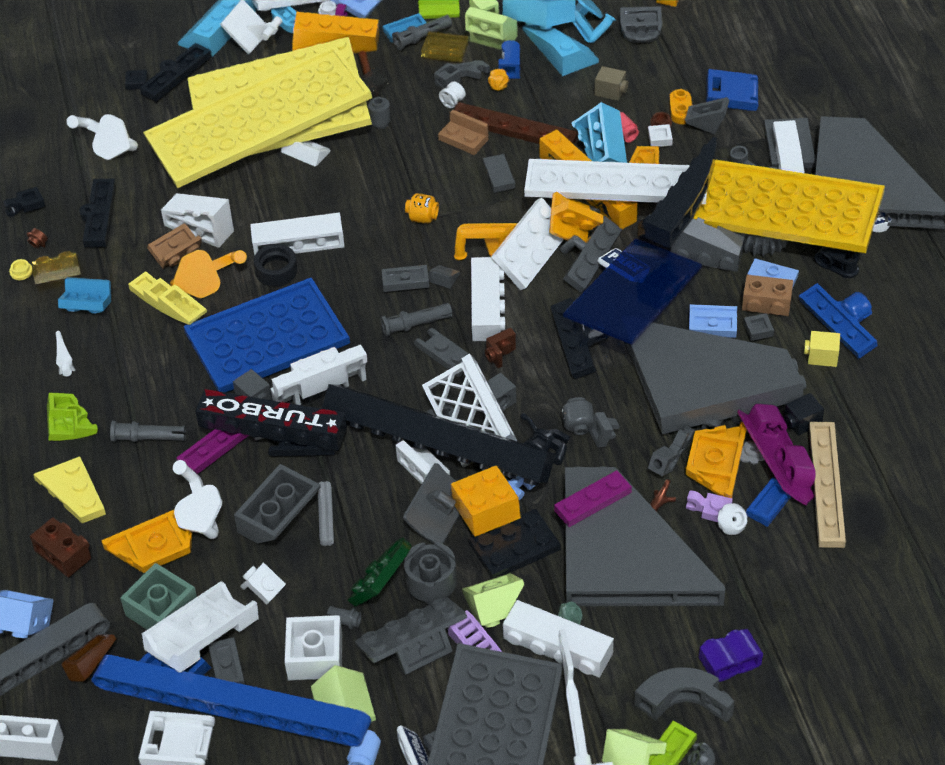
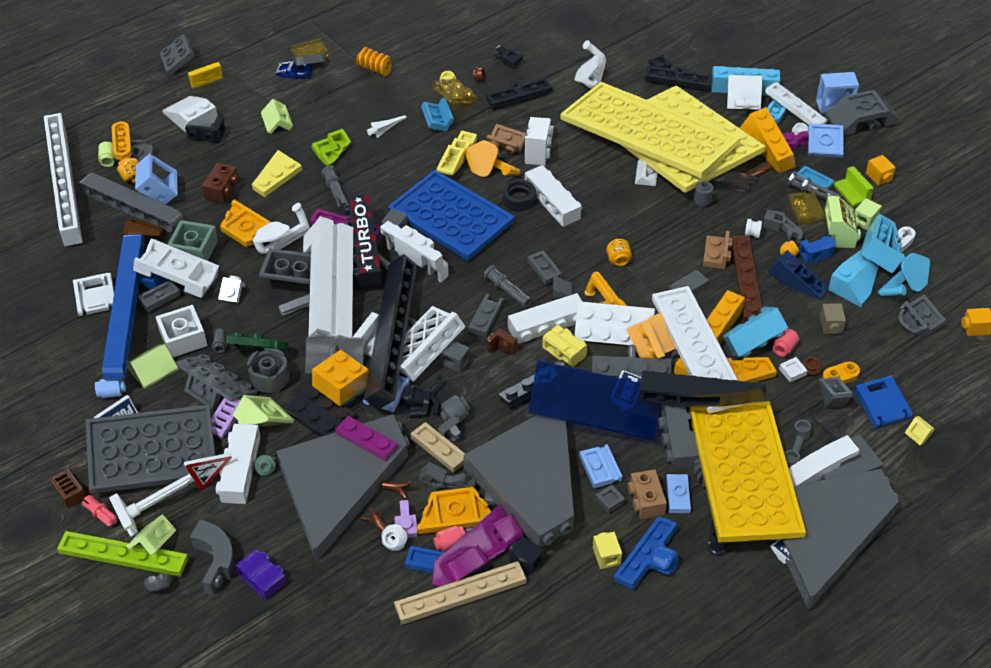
camera: 65 degrees right, 0 degrees up
none -> white brick [303,216,353,337]
none -> copper bar [361,508,387,533]
none -> tan plate [411,422,465,473]
none -> coral brick [433,526,465,552]
none -> light yellow brick [543,325,587,367]
none -> dark blue slope [768,250,829,300]
none -> light yellow tile [905,416,934,445]

